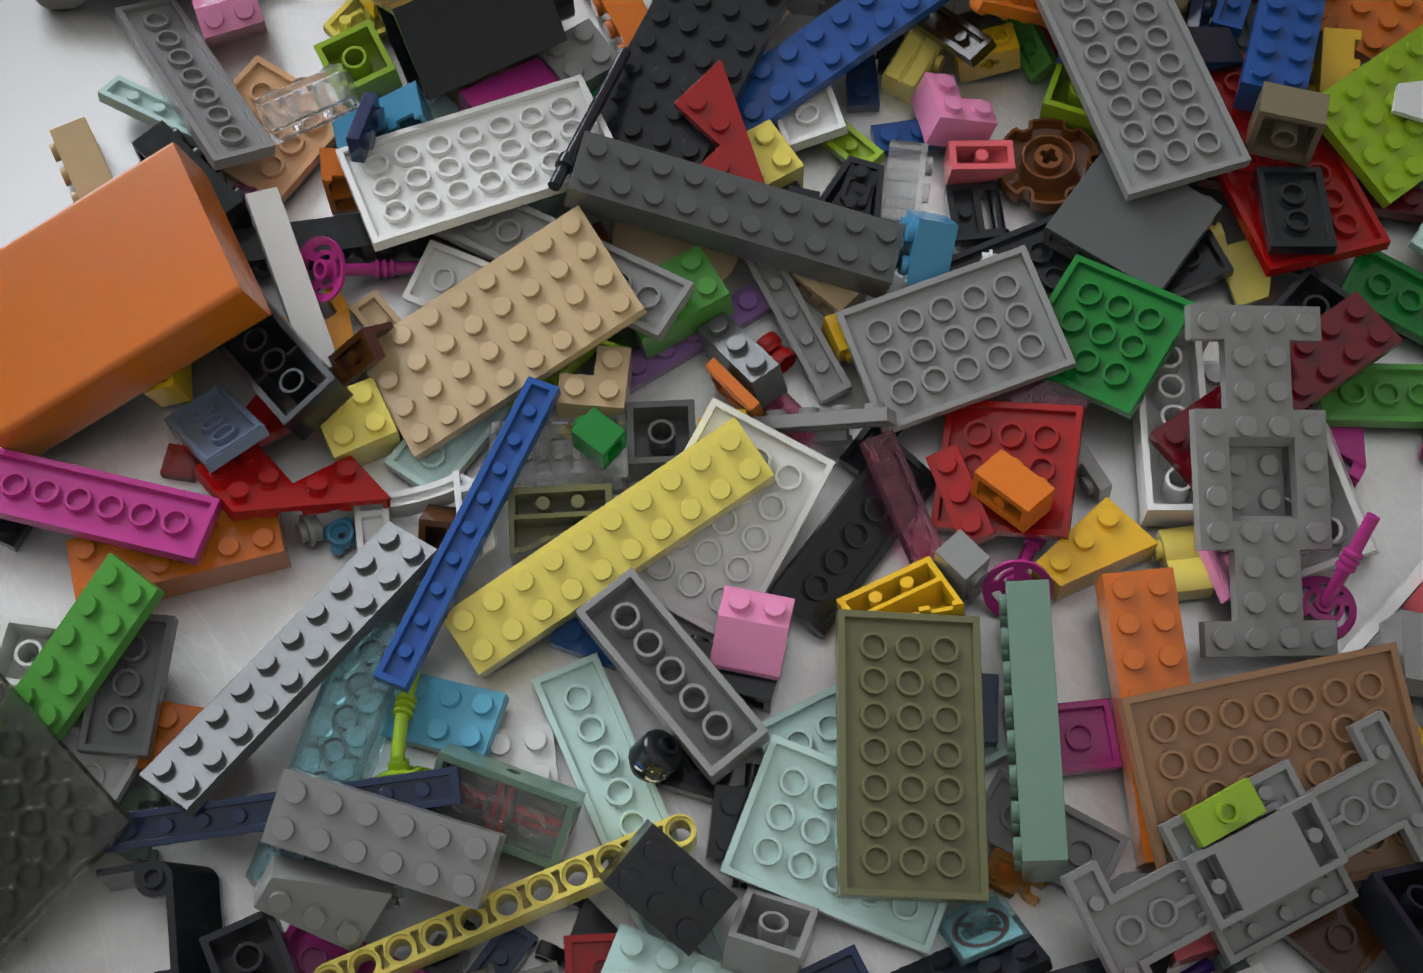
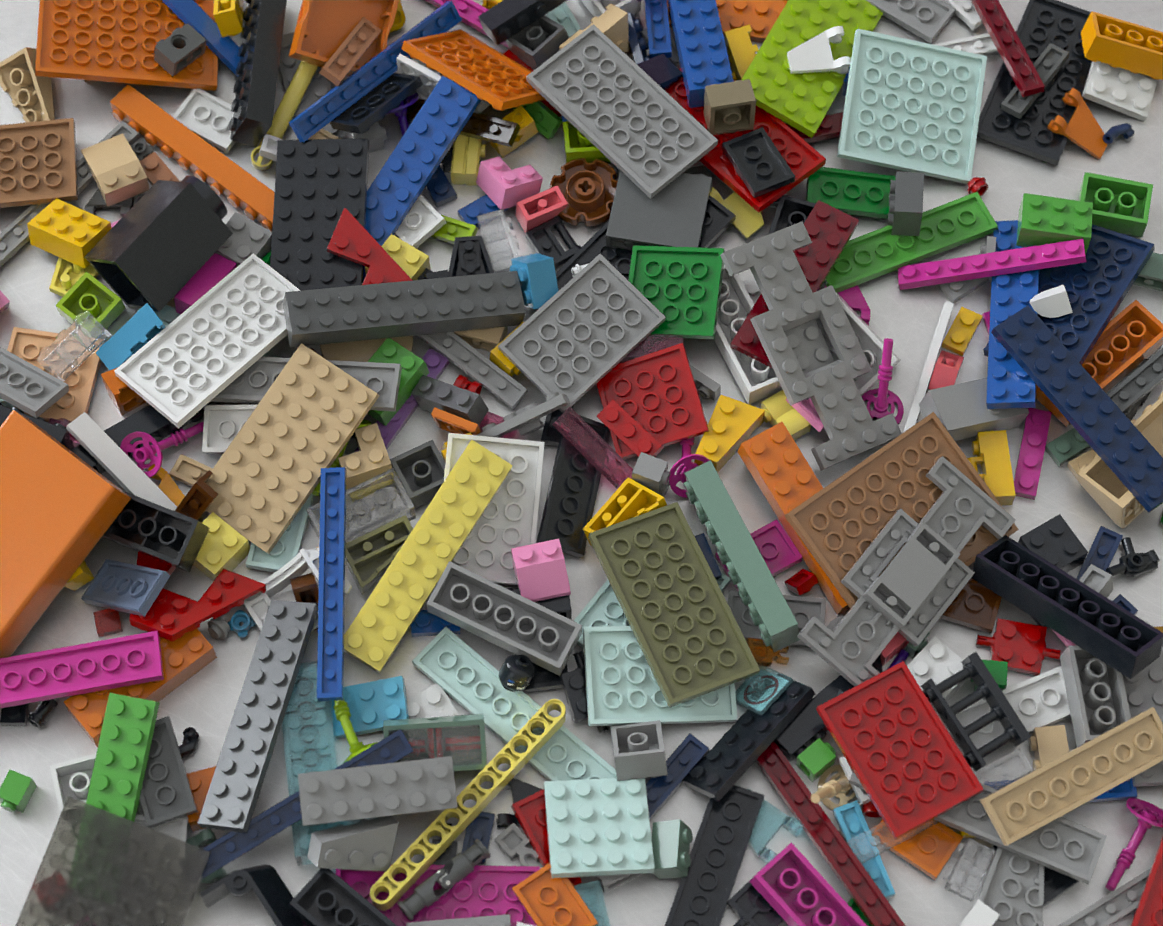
camera: 25 degrees left, 0 degrees up
dark blue plate [346,91,385,163] -> none
black bar [548,47,631,191] -> none
green brick [571,407,627,470] -> none
black brick [599,819,738,956] -> none
orange brick [970,449,1055,533] -> none
lime plate [1181,778,1267,848] -> none
none -> black pin [28,699,58,728]
none -> black arm [179,727,199,758]
none -> red plate [784,569,819,596]

